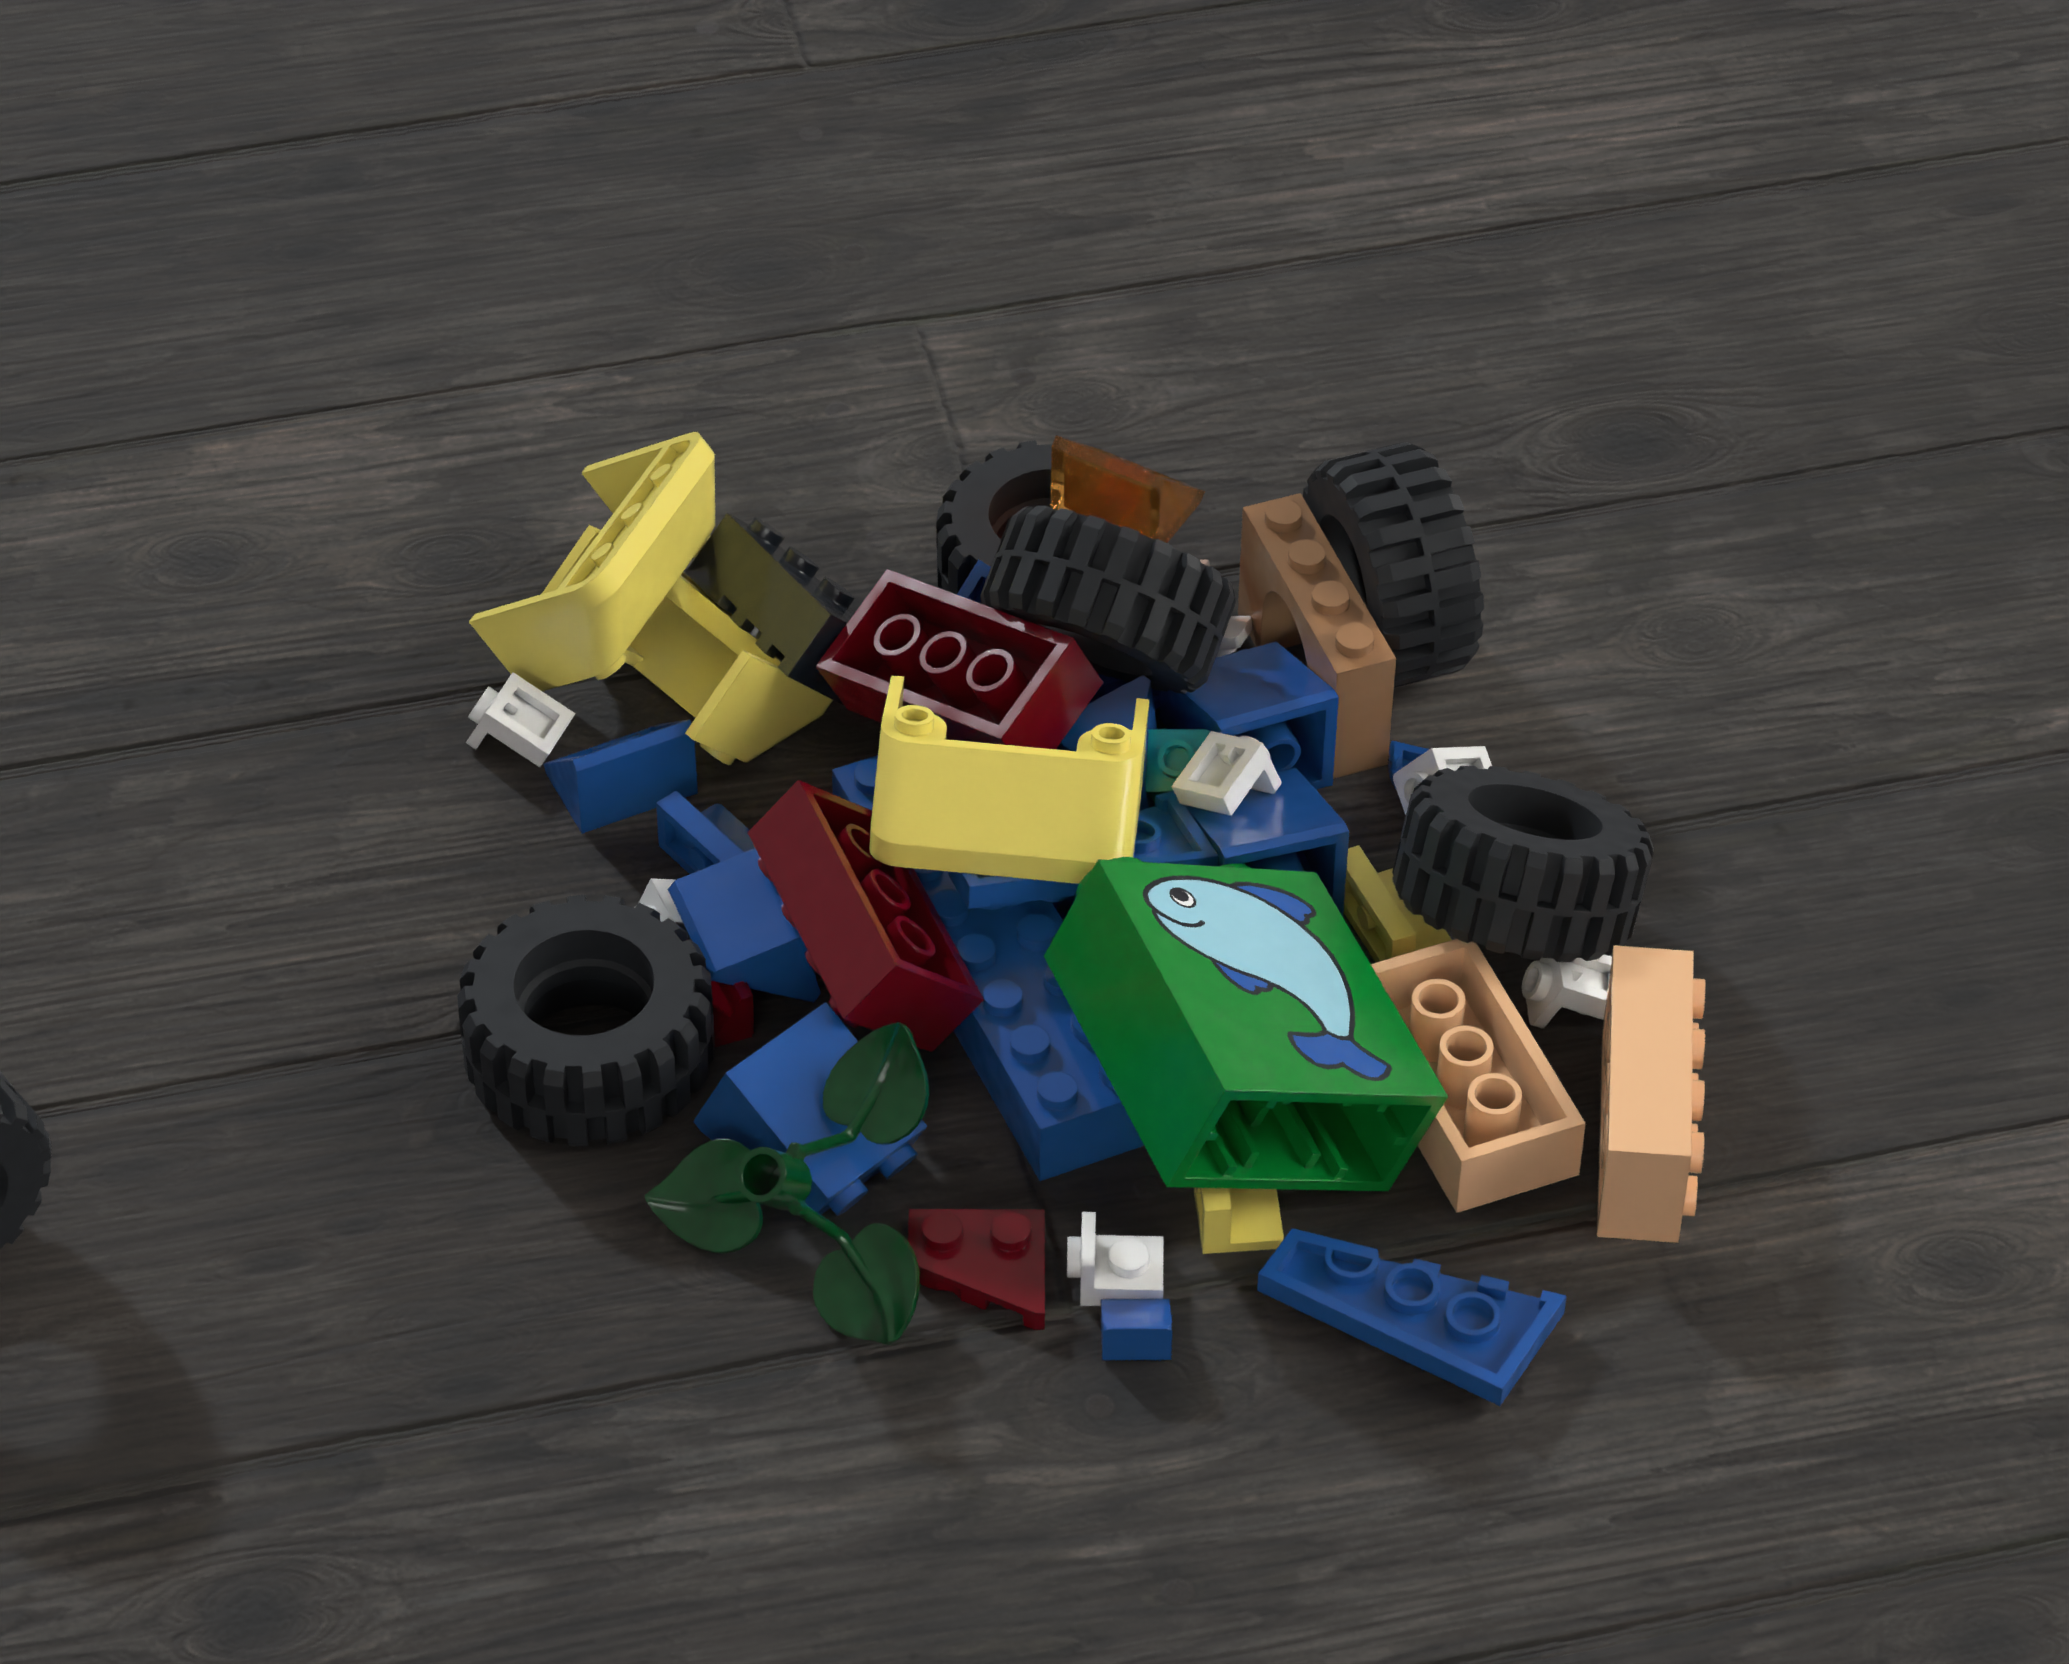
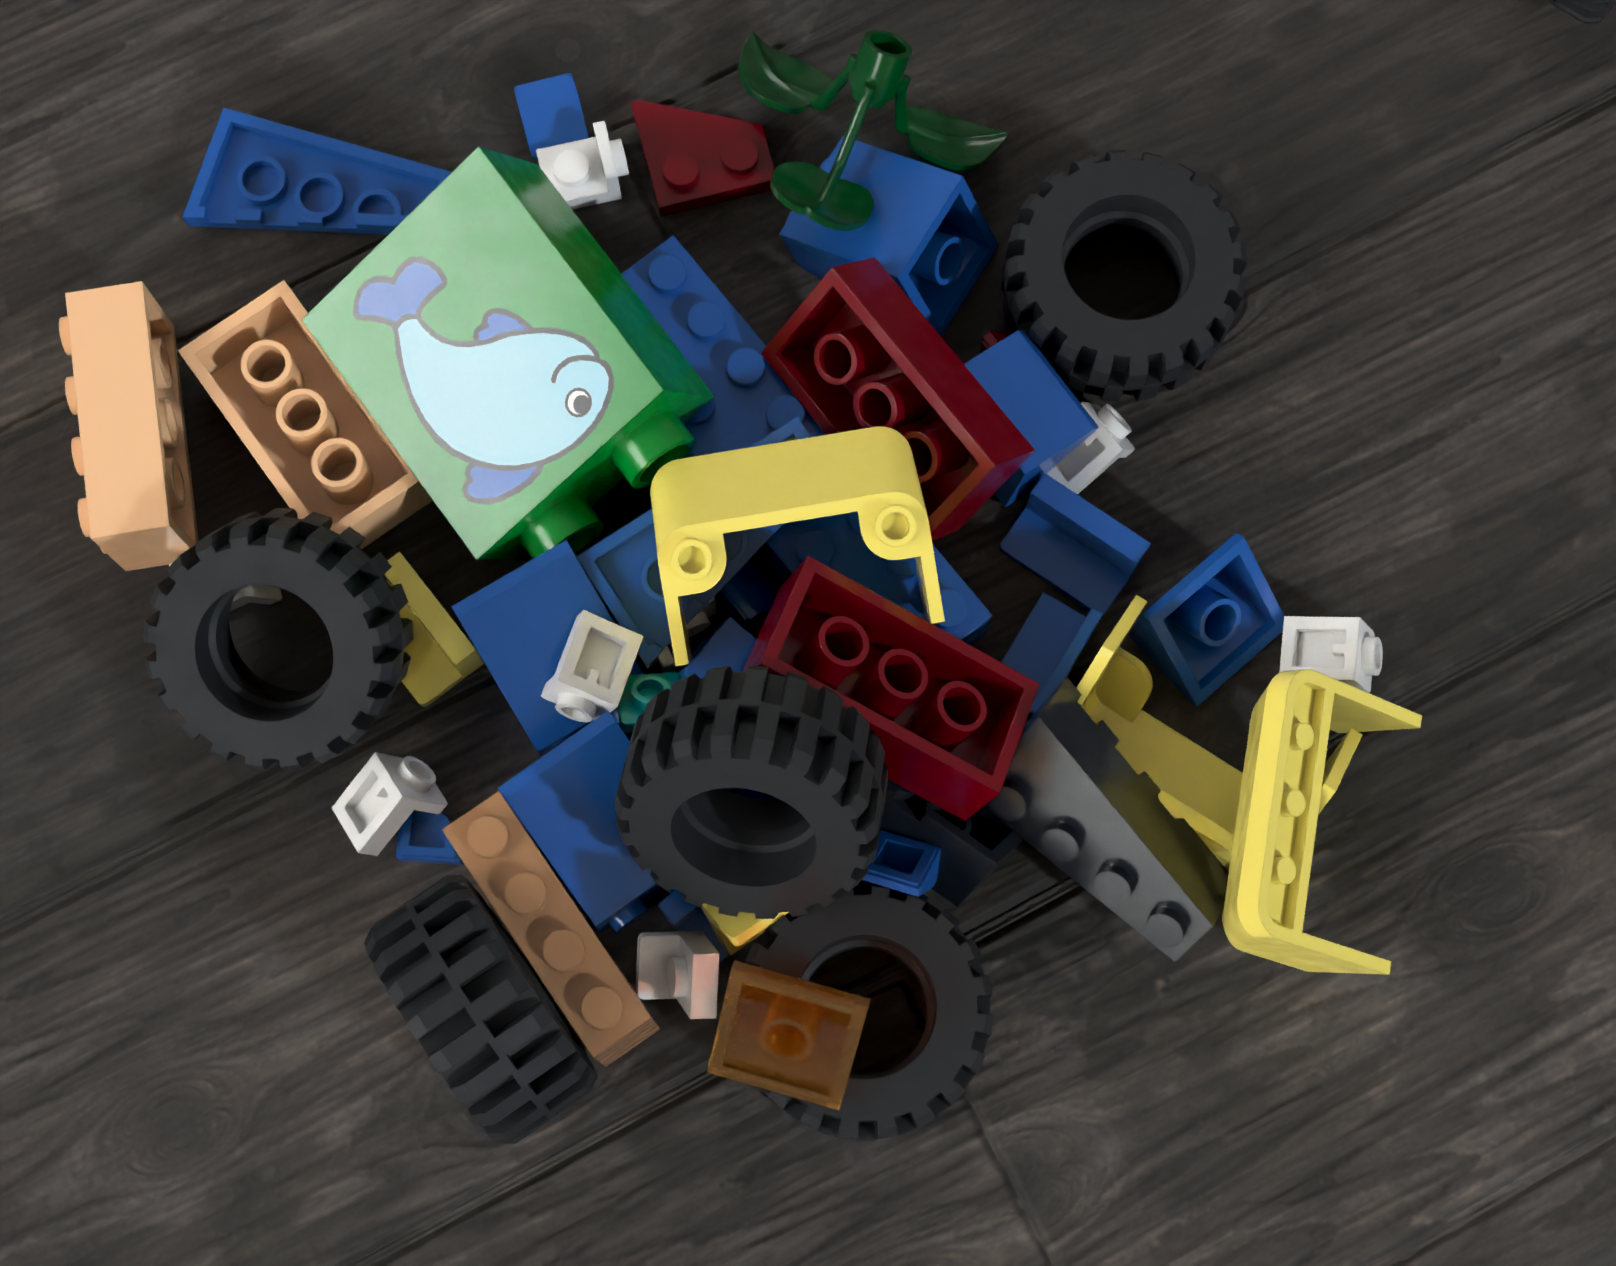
camera: 165 degrees right, 30 degrees up
none -> blue panel [1001,592,1104,722]

